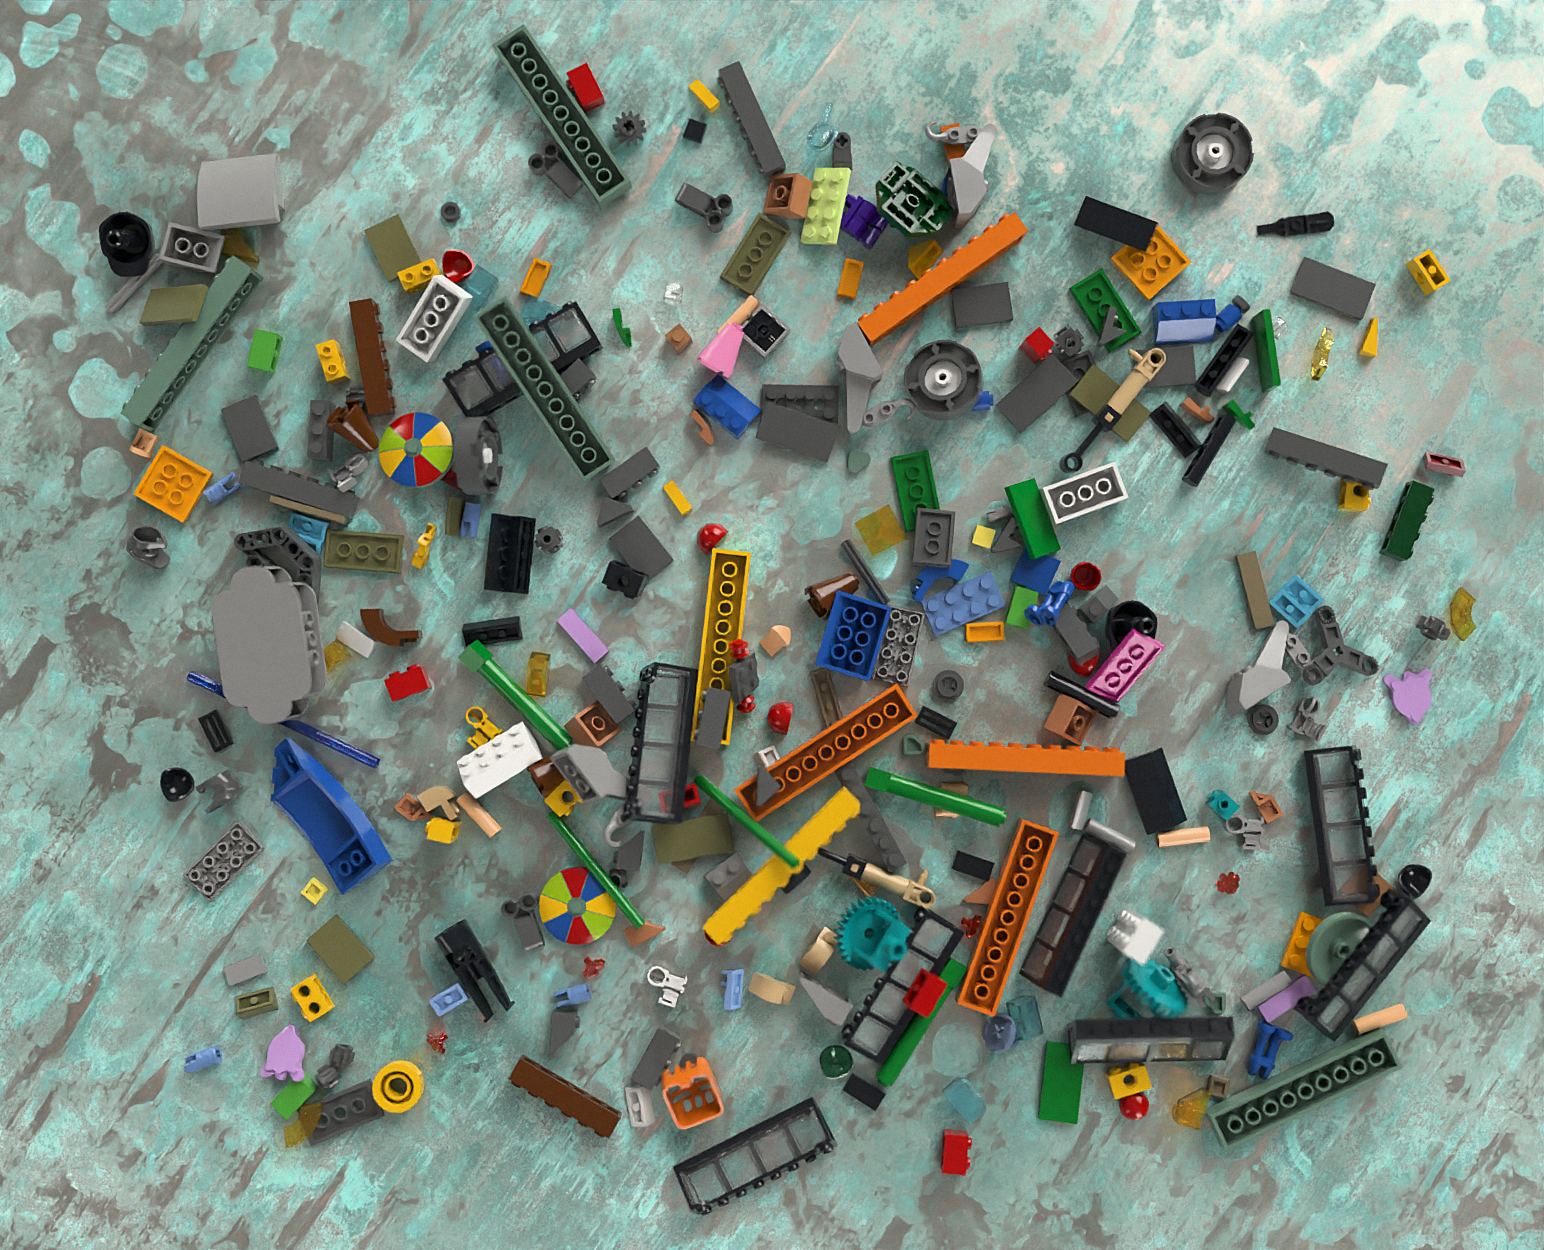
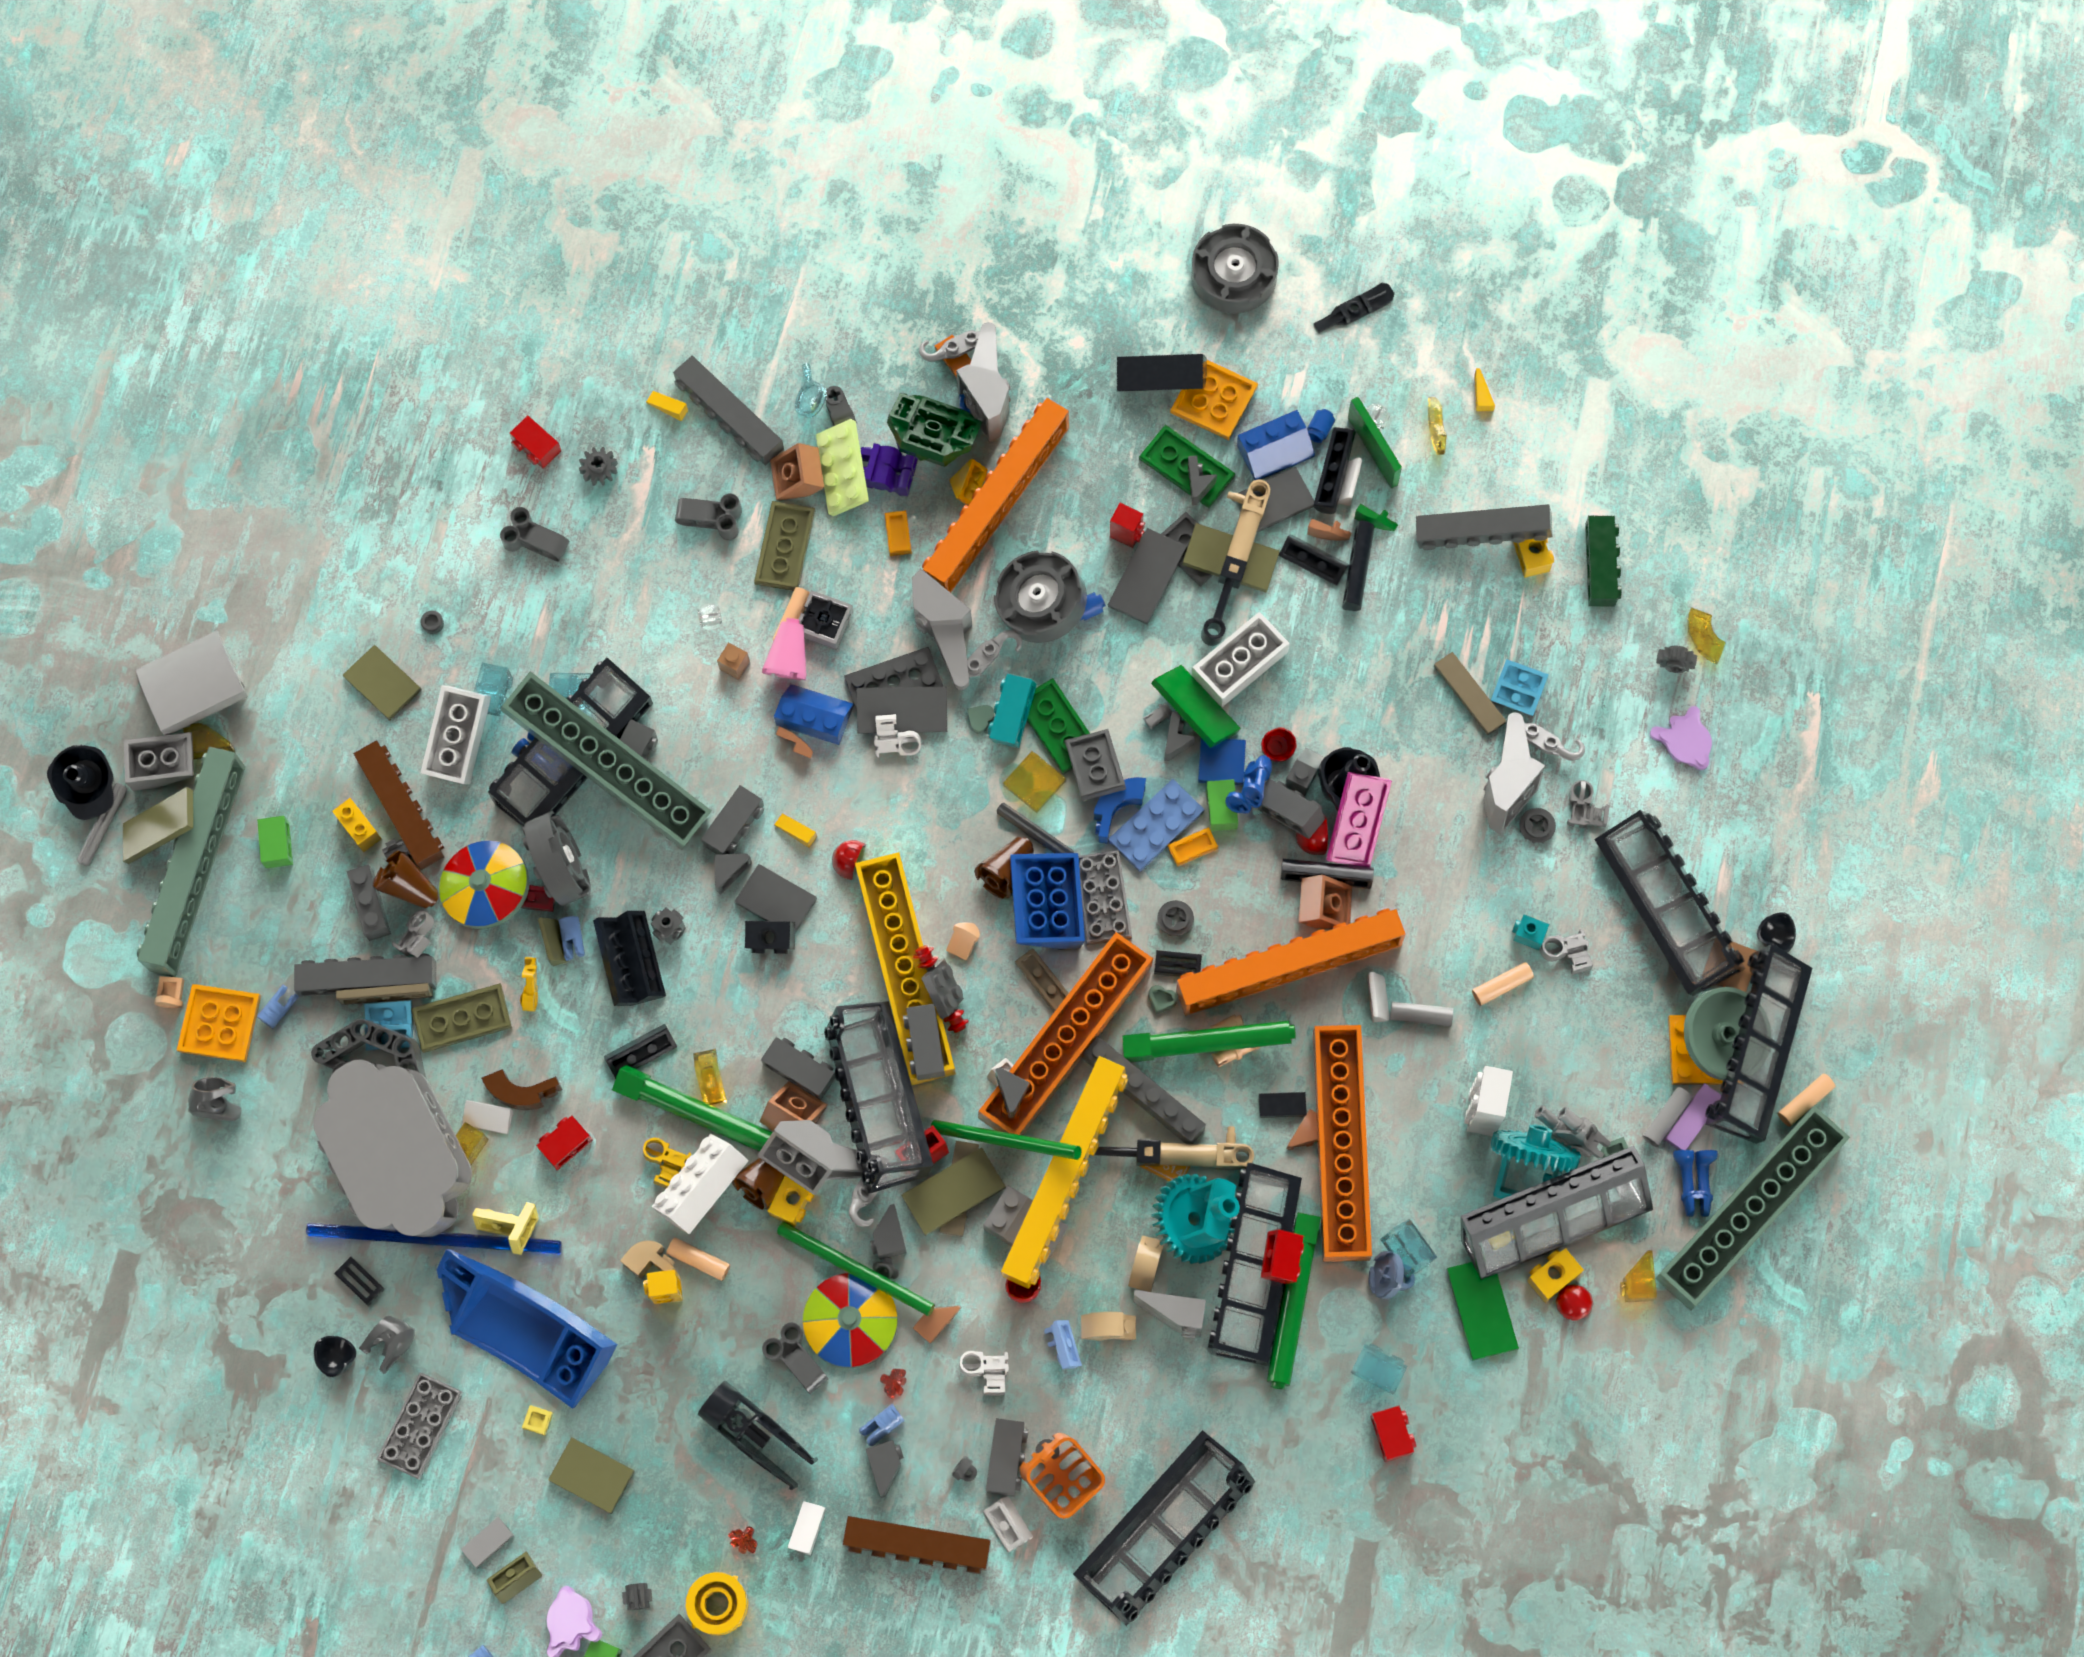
camera: 15 degrees left, 15 degrees down
dark grey tile [220,395,279,463] -> none
yellow brick [290,974,335,1022] -> none
dark grey gear [315,1064,341,1090] -> none
nougat slope [394,792,434,822] -> none
yellow brick [397,258,442,295] -> none
light blue plate [429,981,469,1017] -> none
red helmet [442,249,475,284] -> none
sand green brick [492,24,632,208] -> none
light orange tile [519,257,552,301] -> none
lavender tile [557,608,610,664] -> none
green slope [612,308,632,347] -> none
black tile [683,118,707,144] -> none
red helmet [767,702,793,735] -> none
black bush [780,864,811,894] -> none
clear green helmet [819,1045,854,1079] -> none
black tile [843,1073,886,1111] -> none
dark grey tile [951,282,1013,329] -> none
clear red plant [961,915,982,938] -> none
light yellow tile [971,525,996,549] -> none
black window [1019,833,1127,998] -> none
dark grey brick [1053,324,1084,357] -> none
black slope [1124,747,1187,835] -> none
dark tan tile [1206,1074,1230,1099] -> none
clear red plant [1216,872,1240,894] -> none
dark grey tile [1232,295,1250,313] -> none
nougat slope [1249,791,1284,825] -> none
dark grey tile [1290,257,1376,321] -> none
dark grey piece [1302,605,1379,686] -> none
yellow brick [1405,249,1451,296] -> none
plate [1423,451,1466,477] -> none
none -> light yellow bracket [472,1202,539,1255]
none -> white slope [788,1501,826,1556]
none -> white piece [874,714,921,757]
none -> dark grey tile [952,1456,977,1481]
none -> teal brick [988,674,1037,748]

